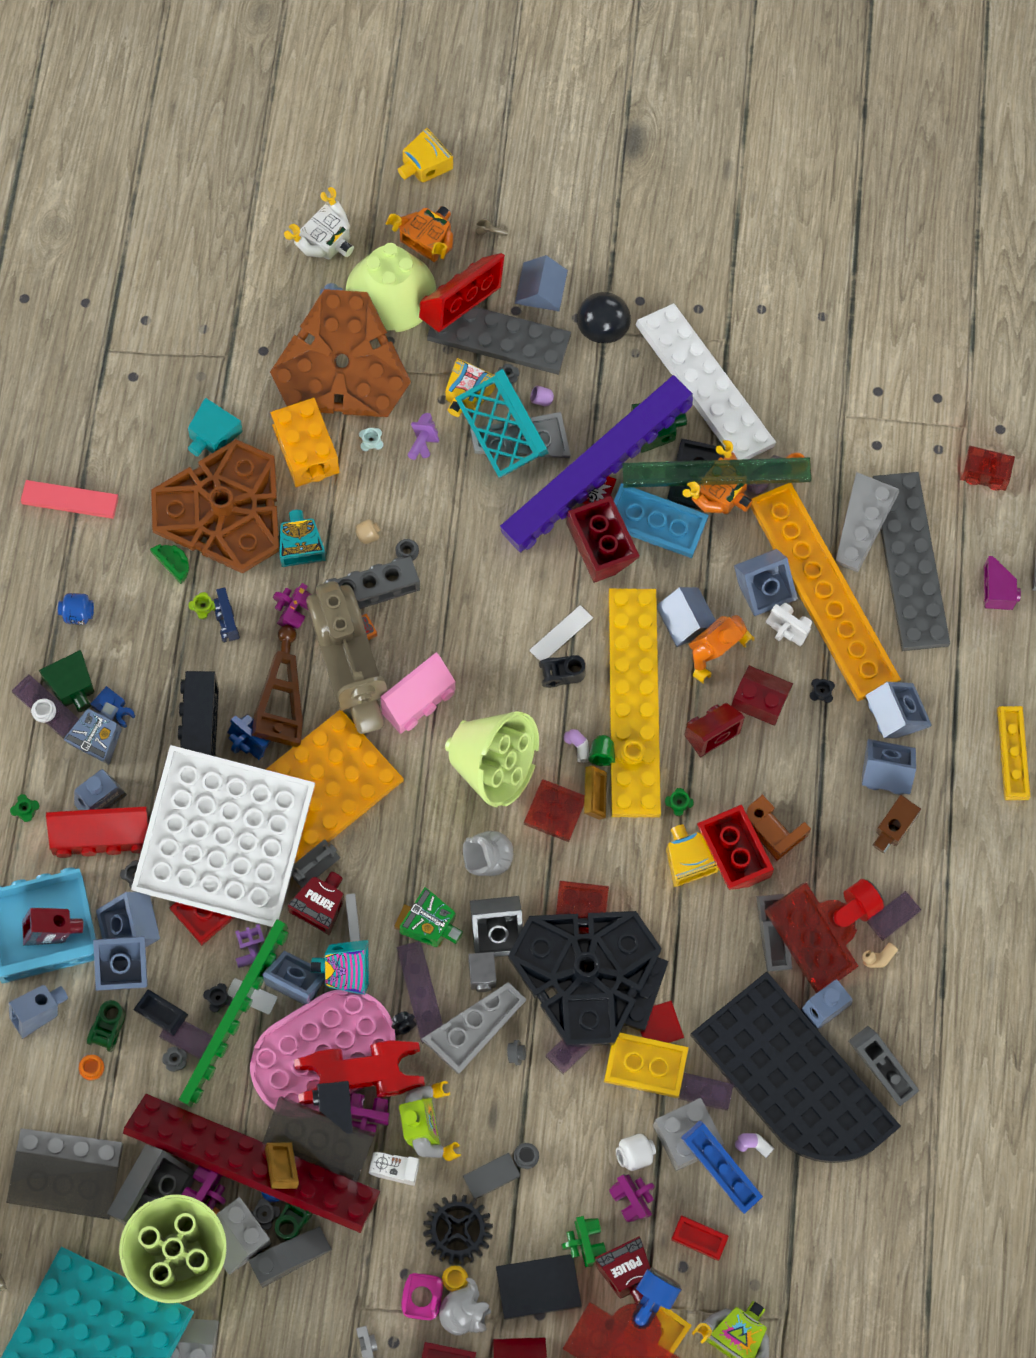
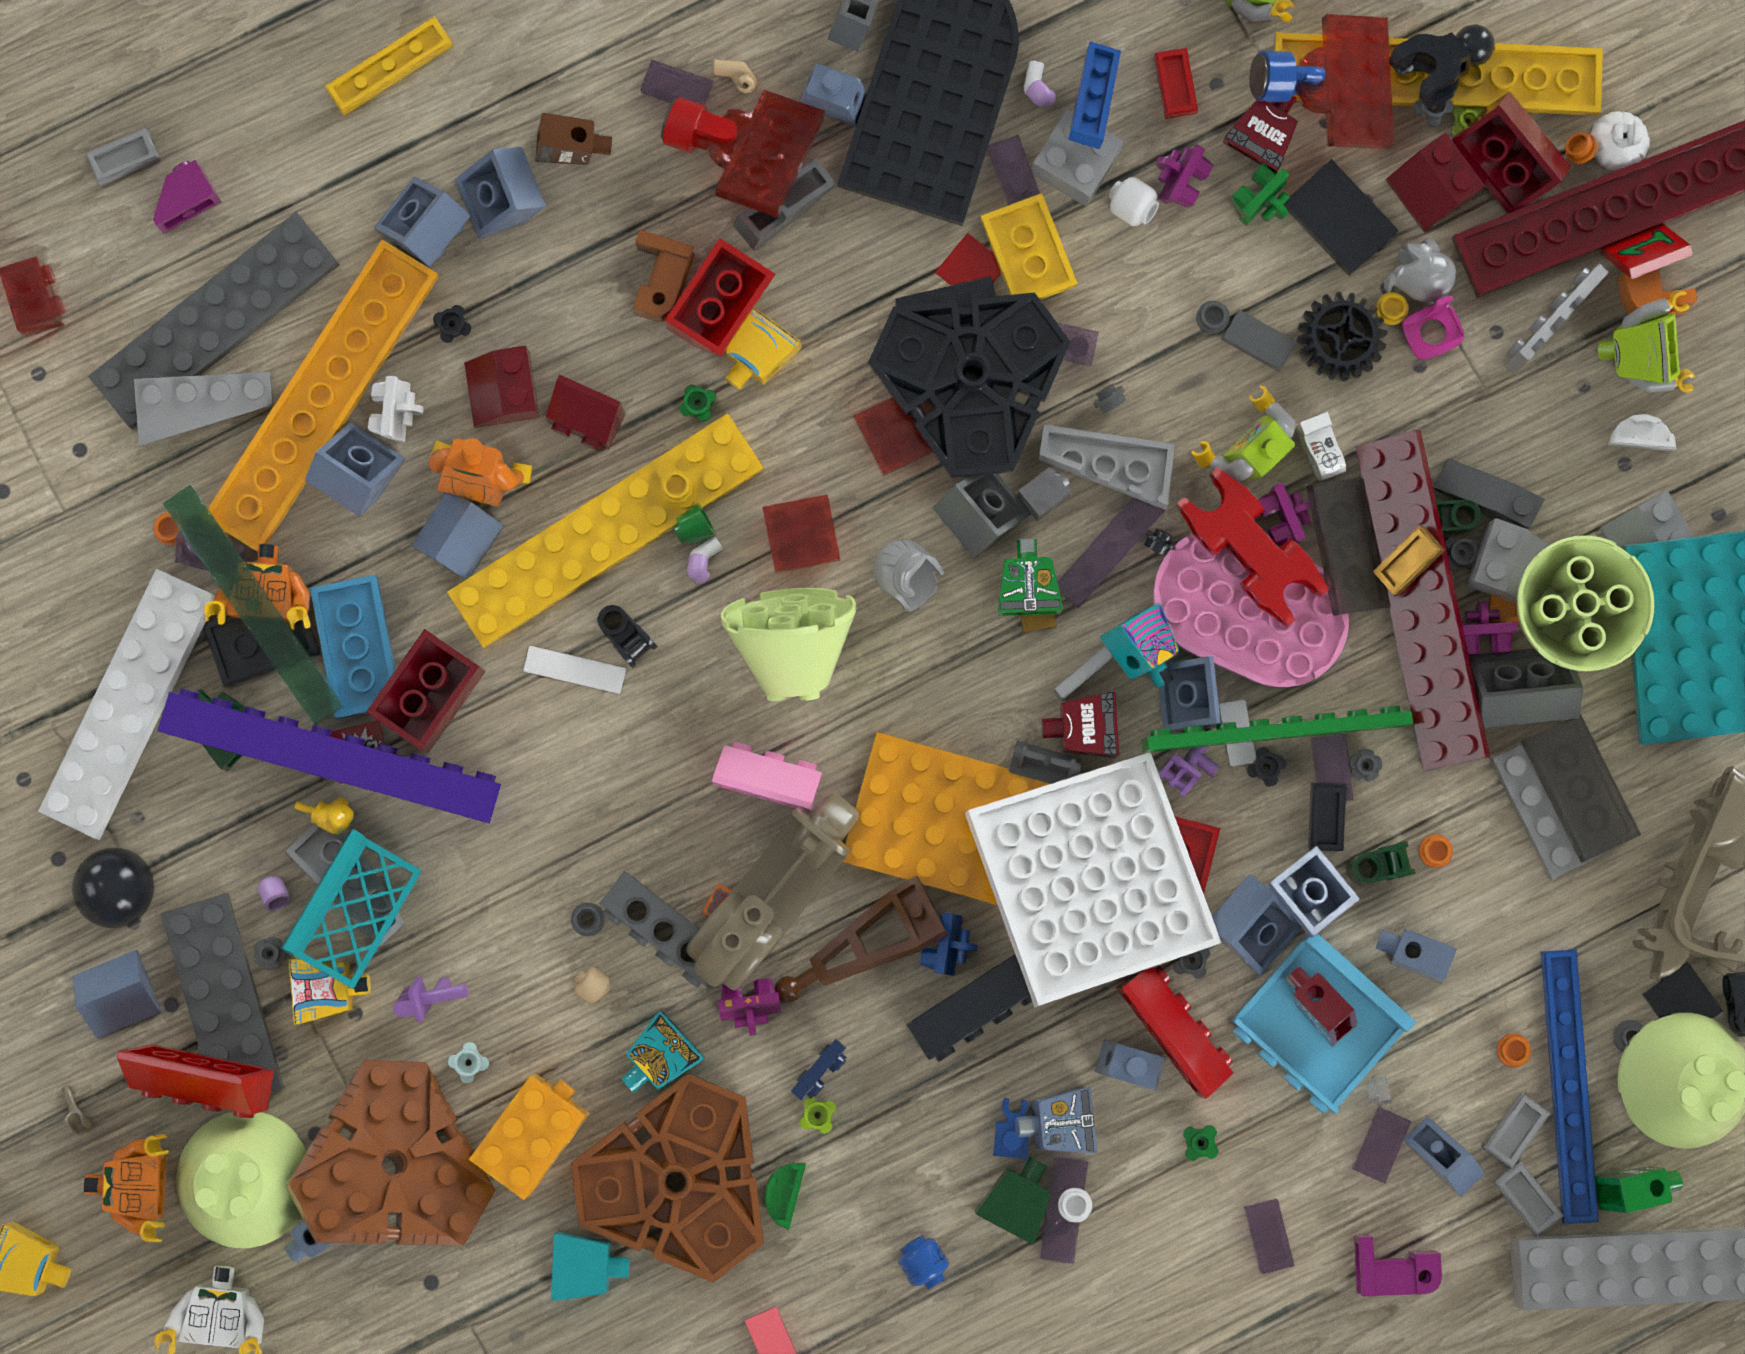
camera: 125 degrees left, 15 degrees up
black slope [312,1081,353,1134] -> none
pearl gold tile [584,766,607,820] -> none
none -> yellow piece [294,797,354,835]

